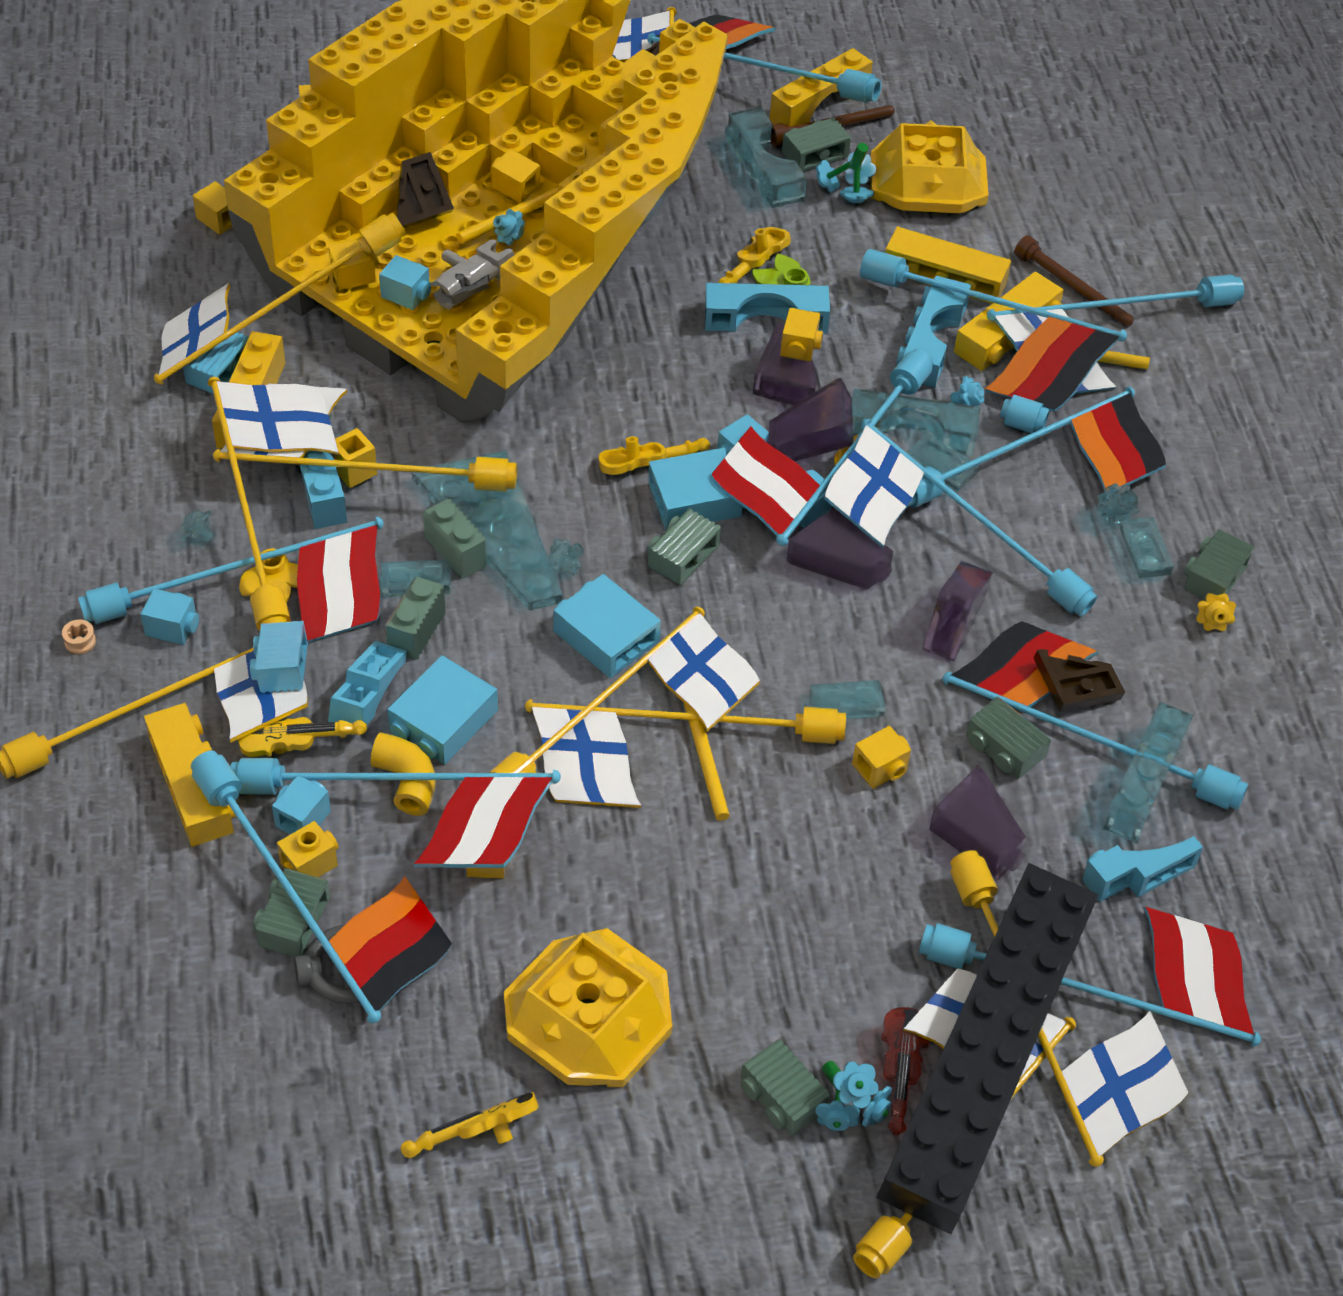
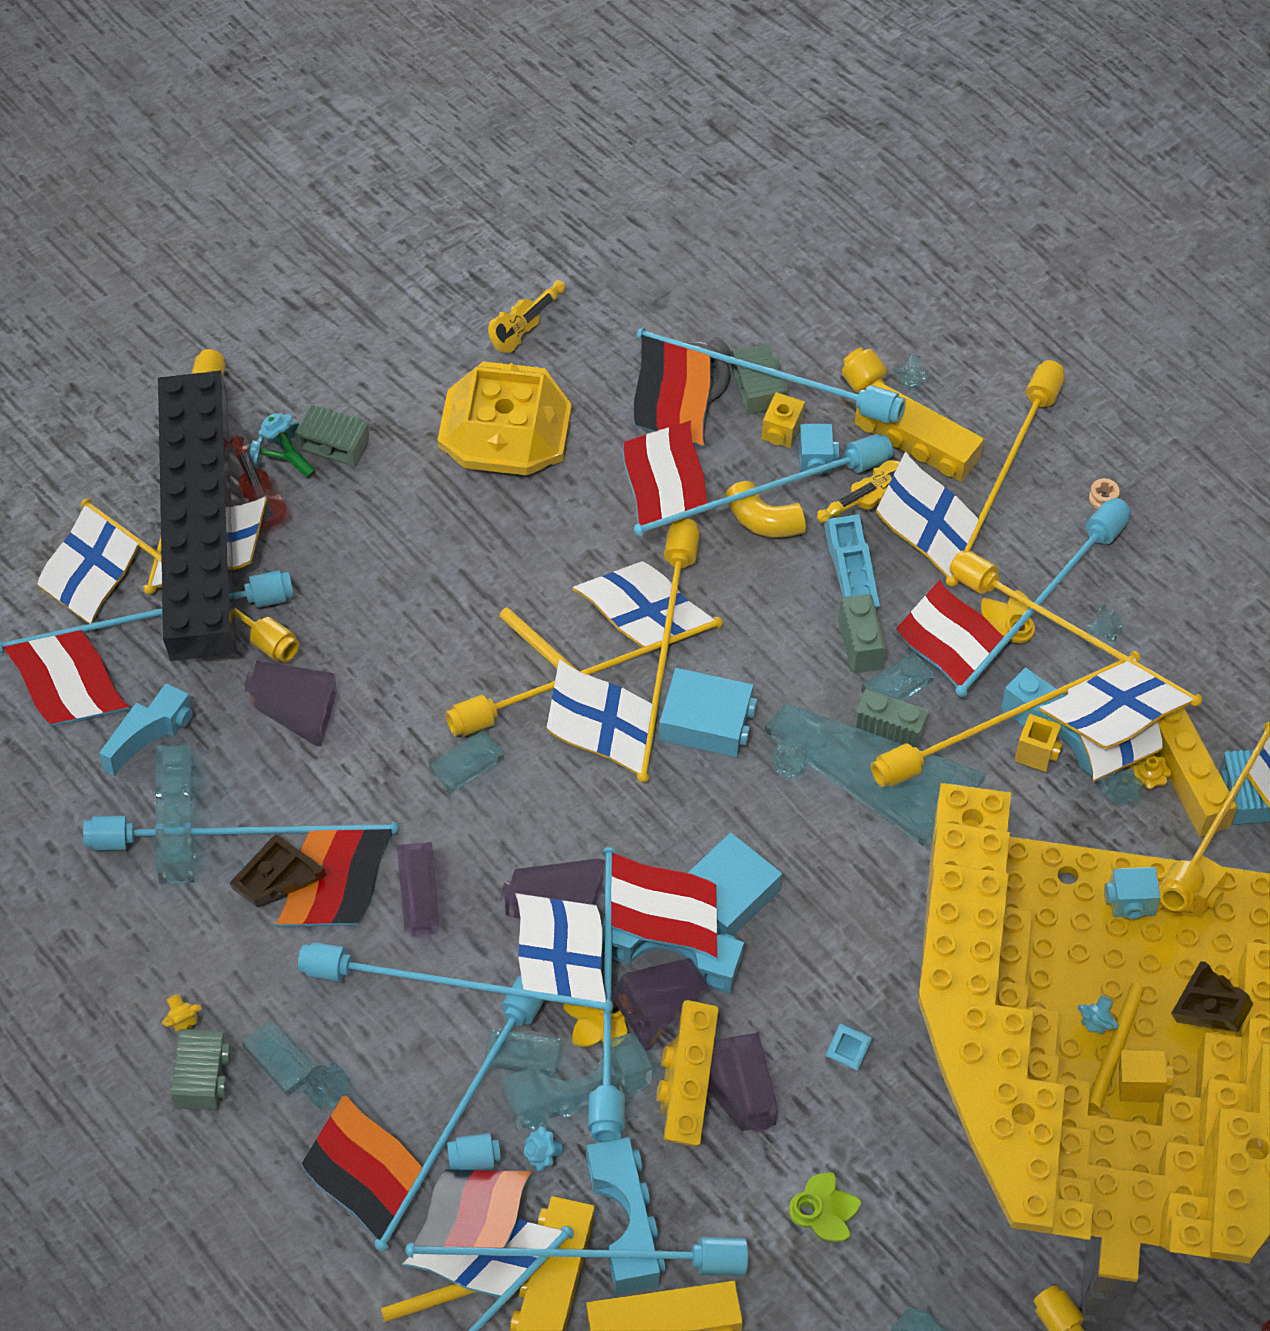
camera: 150 degrees right, 5 degrees up
medium azure brick [140,588,199,645] -> none
medium azure brick [250,621,308,694] -> none
medium azure brick [388,655,498,765] -> none
light grey piece [431,239,514,310] -> none
yellow piece [598,436,711,475] -> none
sand green brick [647,508,721,585] -> none
medium azure arch [705,283,830,334] -> none
yellow piece [718,227,791,283] -> none
yellow brick [780,308,823,362] -> none
yellow brick [852,725,911,789] -> none
sand green brick [966,697,1051,779] -> none
none -> yellow bracket [656,1000,718,1147]
none -> medium azure slope [825,1023,875,1071]
none -> yellow head [842,347,888,394]
none -> clear light blue plant [894,354,929,386]

